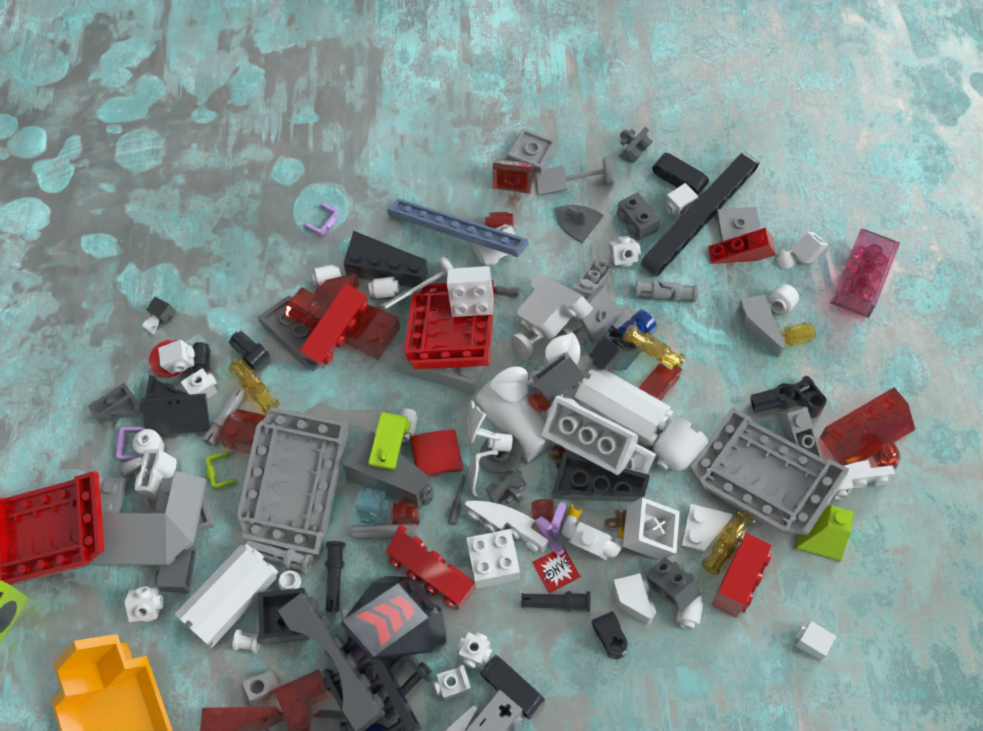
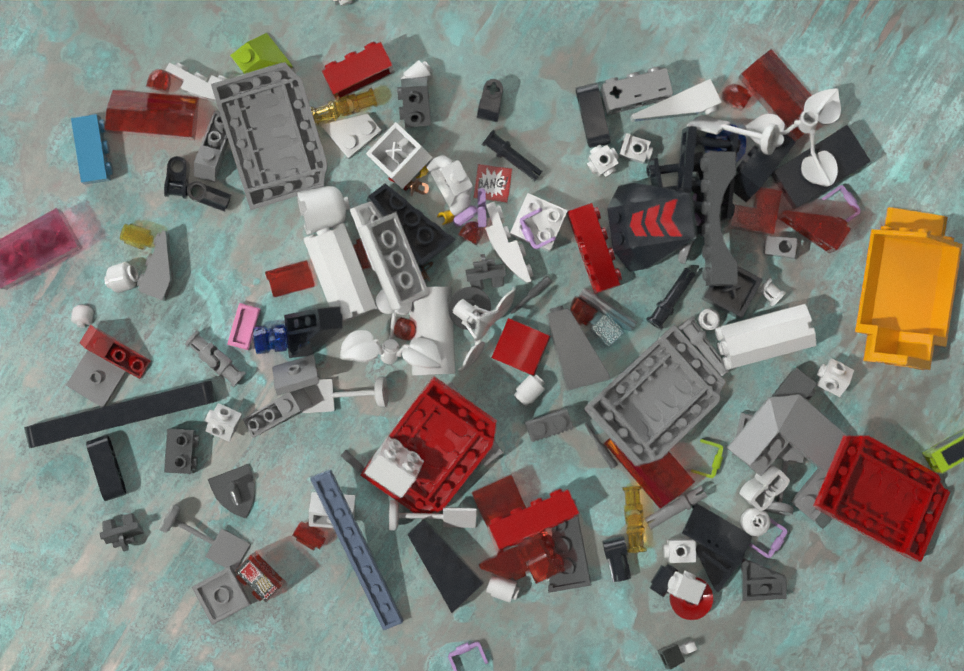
camera: 145 degrees left, 25 degrees up
lime door [368,412,411,470] -> none
white brick [369,277,399,299] -> none
white brick [517,272,594,339] -> none
dark grey piece [532,353,585,403] -> none
white slope [612,573,656,624] -> none
clear yellow piece [623,324,685,371] -> none
white brick [665,183,698,219] -> none
white brick [792,232,828,264] -> none
none -> dark azure brick [71,114,113,185]
none -> bright pink tile [227,303,261,350]
none -> lavender piece [520,208,556,249]
none -> dark grey brick [525,409,573,442]

